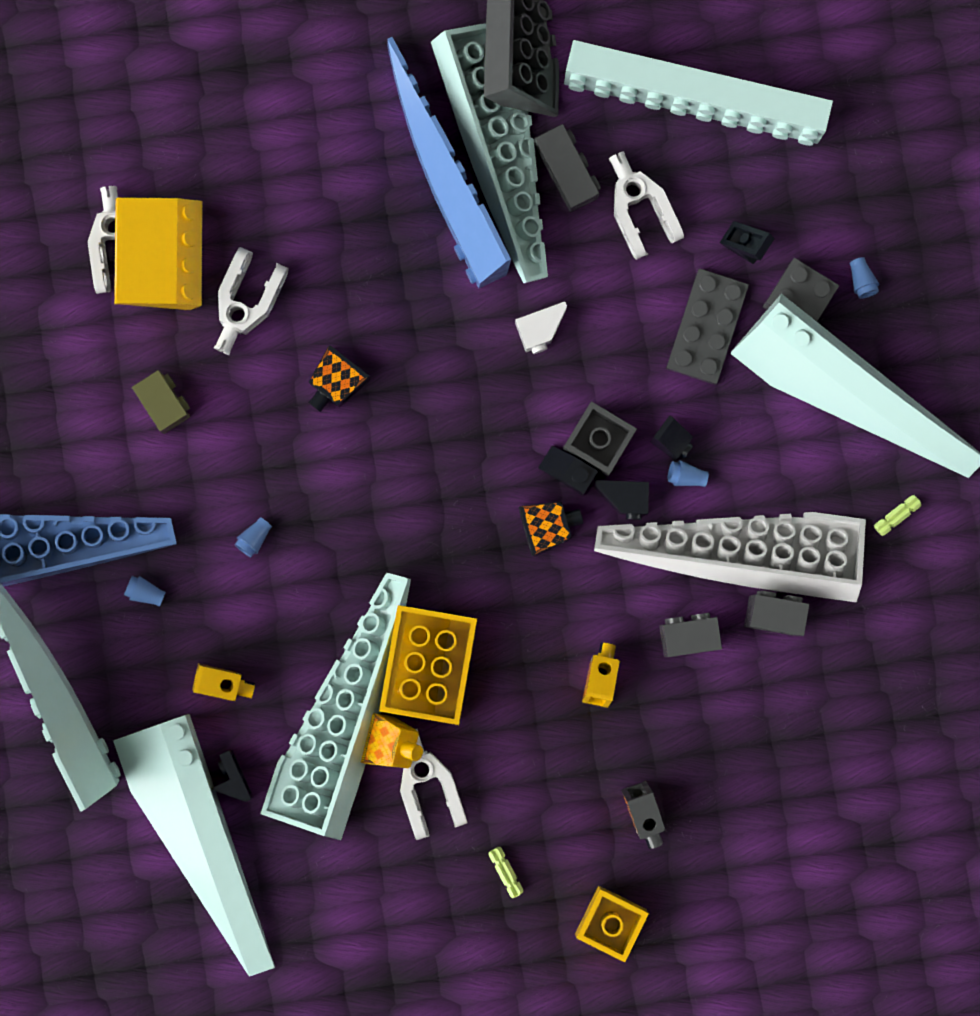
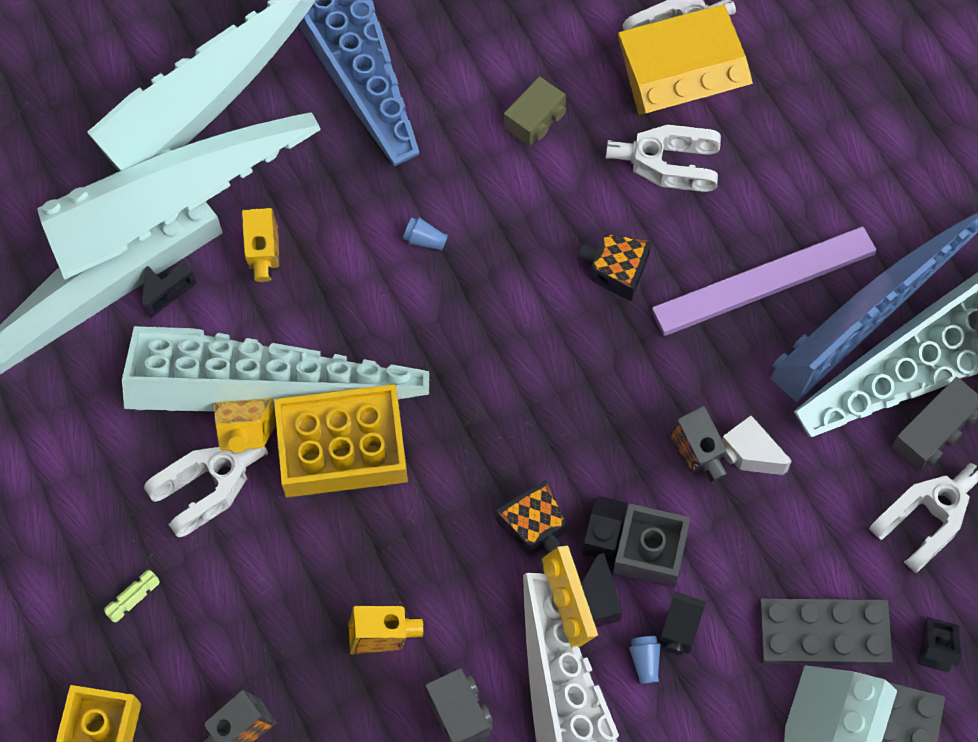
camera: 75 degrees right, 20 degrees down
medium blue cone [124,576,166,607] -> none
none -> light aqua wedge [37,112,321,279]
none -> yellow plate [542,546,598,648]
none -> lavender tile [651,227,876,336]
none -> dark grey torso [668,406,727,483]

